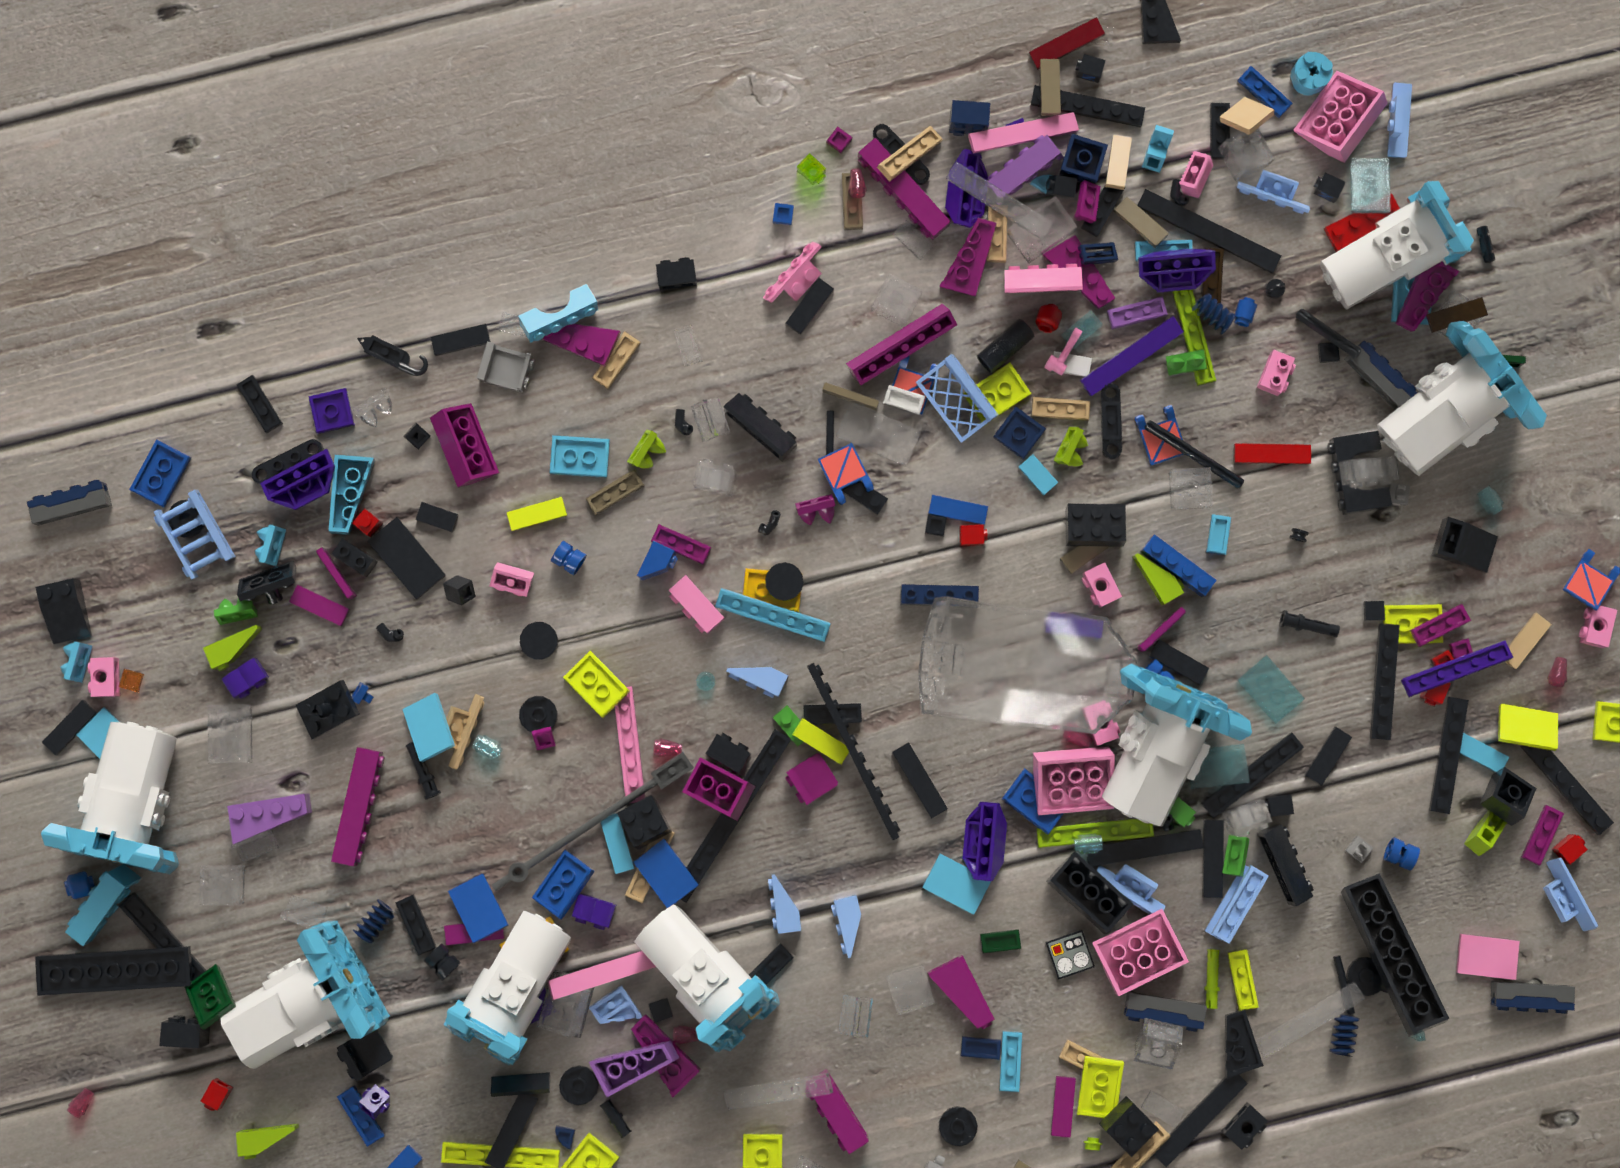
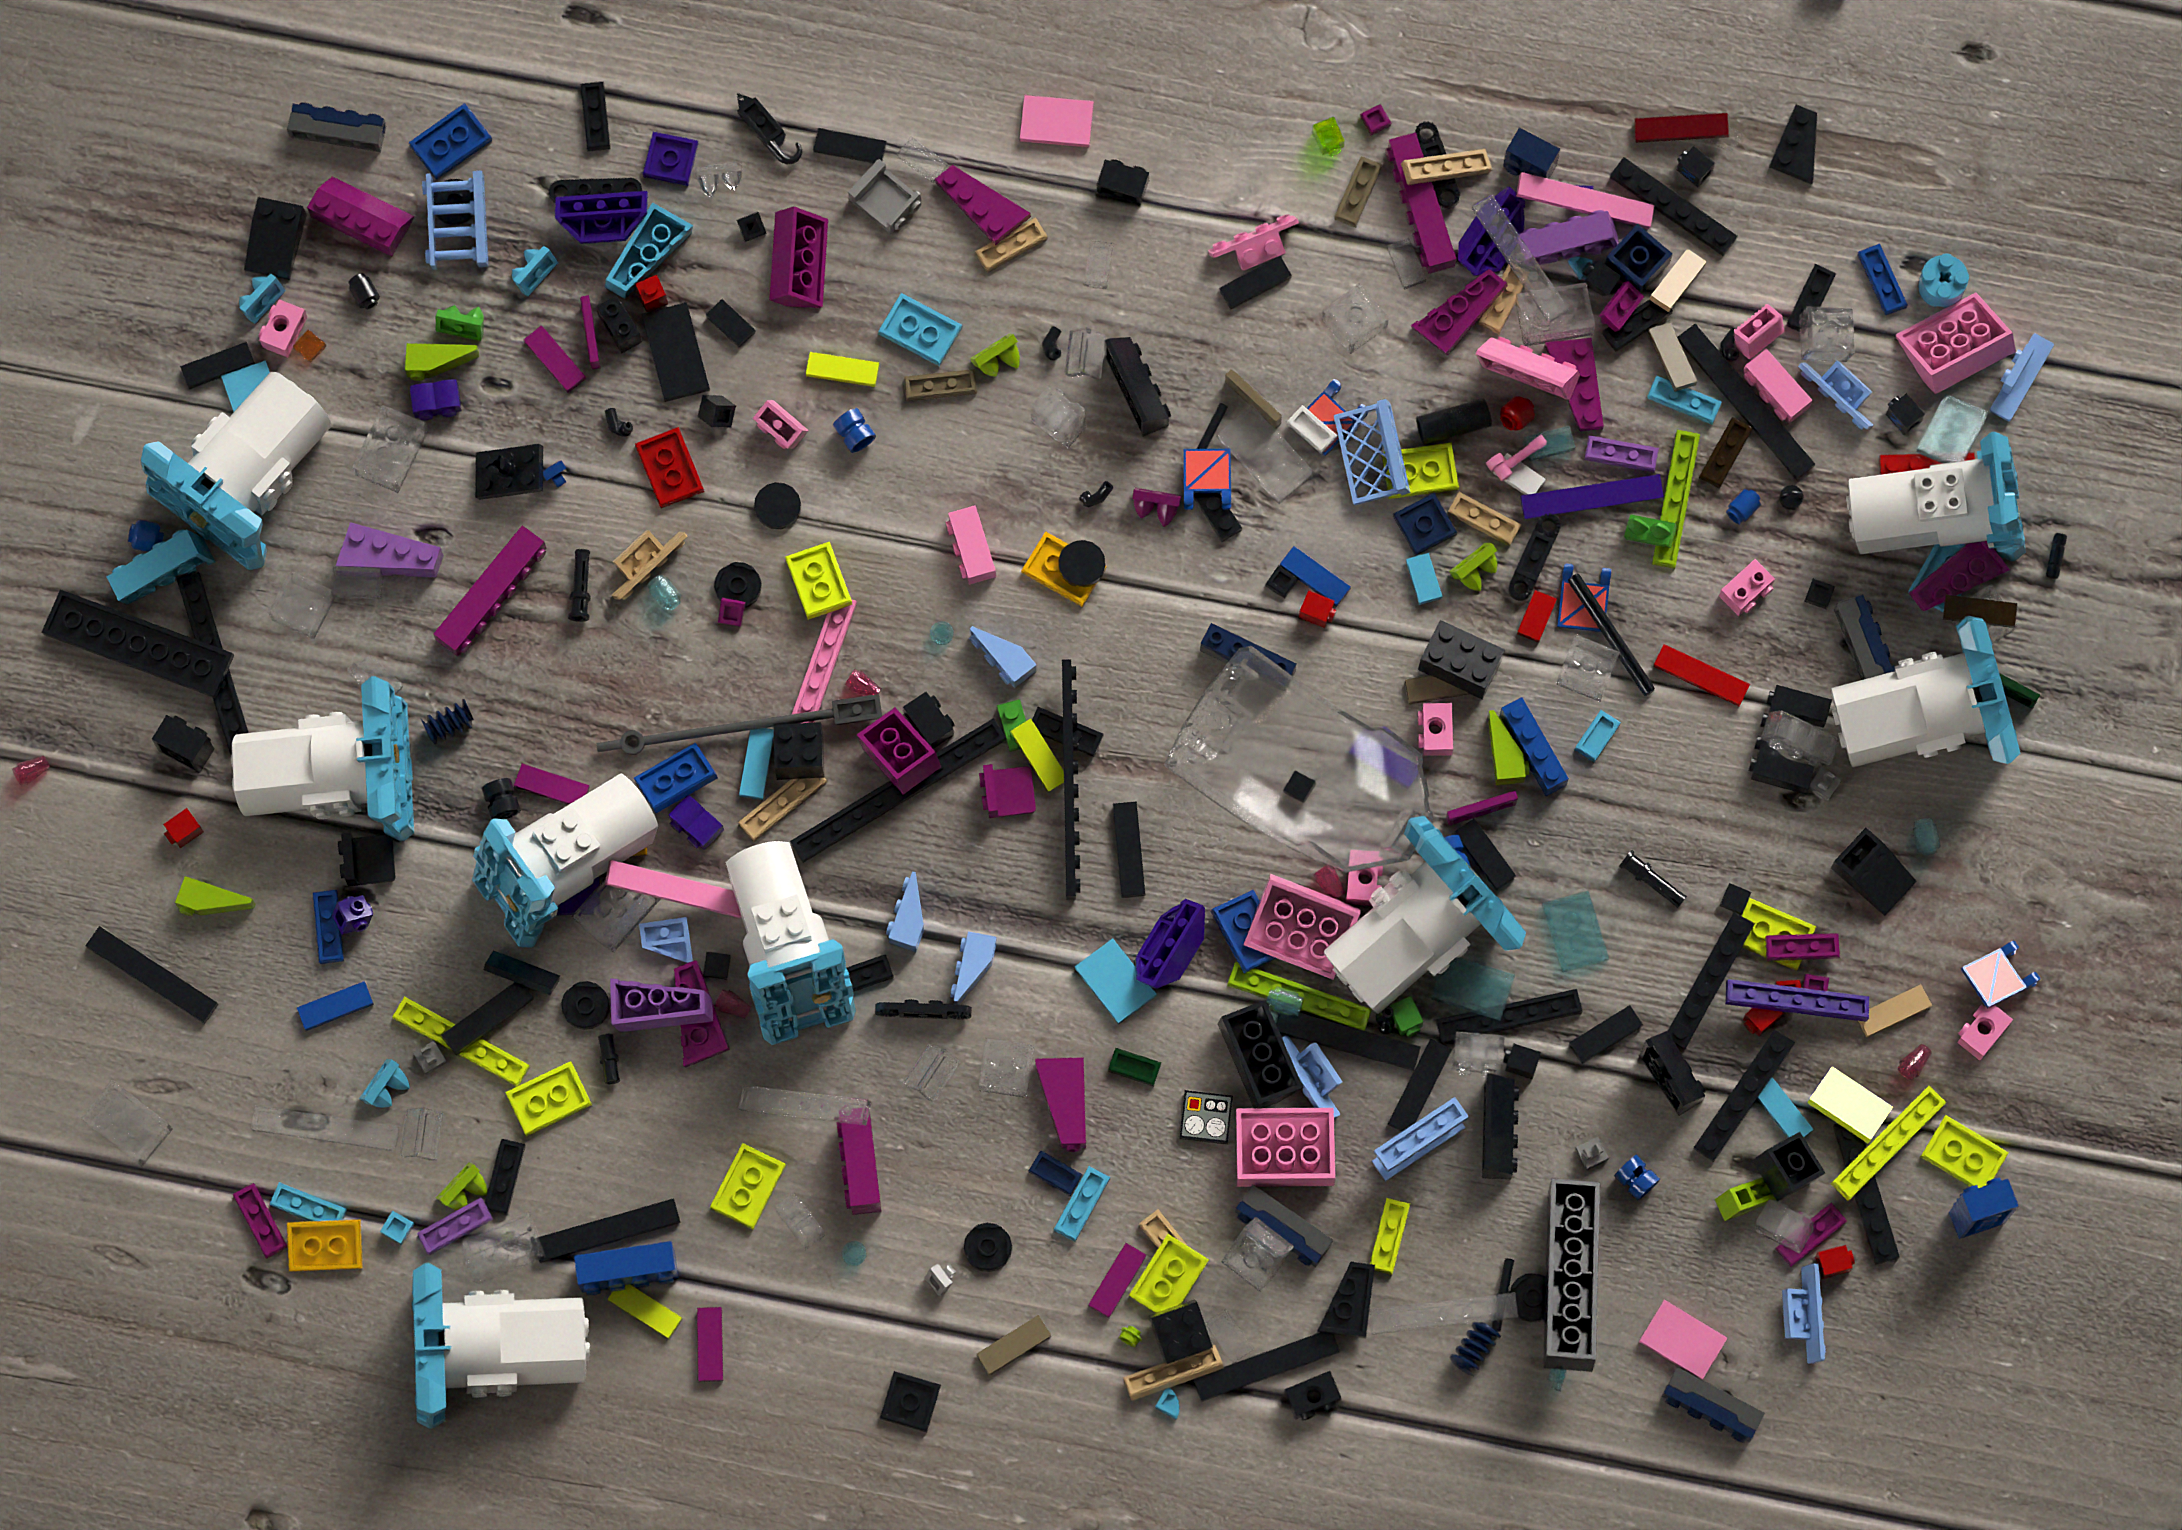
camera: 25 degrees right, 10 degrees down
dark green tile [184,964,236,1030] -> none
black plate [237,561,296,605] -> none
black tile [395,894,437,956] -> none
medium azure tile [402,693,455,762] -> none
blue tile [448,873,509,944] -> none
medium azure arch [518,284,598,343] -> none
dark blue tile [555,1125,575,1150] -> none
blue tile [633,839,699,908] -> none
blue slope [637,541,678,580] -> none
magenta tile [651,524,711,565] -> none
medium azure tile [715,588,831,642] -> none
blue plate [773,203,794,225] -> none
magenta brick [846,304,957,385] -> none
clear pink cone [848,168,867,198] -> none
dark tan tile [1040,59,1061,116] -> none
dark blue tile [1078,242,1118,265] -> none
dark purple wedge [1138,248,1216,292] -> none
medium azure brick [1142,125,1174,173] -> none
dark blue piece [1192,294,1235,335] -> none
lime pin [1204,949,1220,1009] -> none
tan tile [1220,97,1274,135] -> none
bright green plate [1222,835,1250,877] -> none
black bush [1289,528,1309,542] -> none
black axle [1296,309,1361,358] -> none
none -> magenta slope [307,176,414,256]
none -> black brick [348,273,380,310]
none -> red tile [635,427,704,509]
none -> black plate [875,999,972,1020]
none -> bright pink tile [1020,95,1094,147]
none -> black tile [1283,770,1316,803]
none -> red tile [1517,590,1557,643]
none -> black wedge [1639,1031,1706,1116]
none -> bright pink brick [1743,348,1813,424]
none -> clear brick [1755,1199,1814,1254]
none -> neon yellow tile [1830,1086,1946,1201]

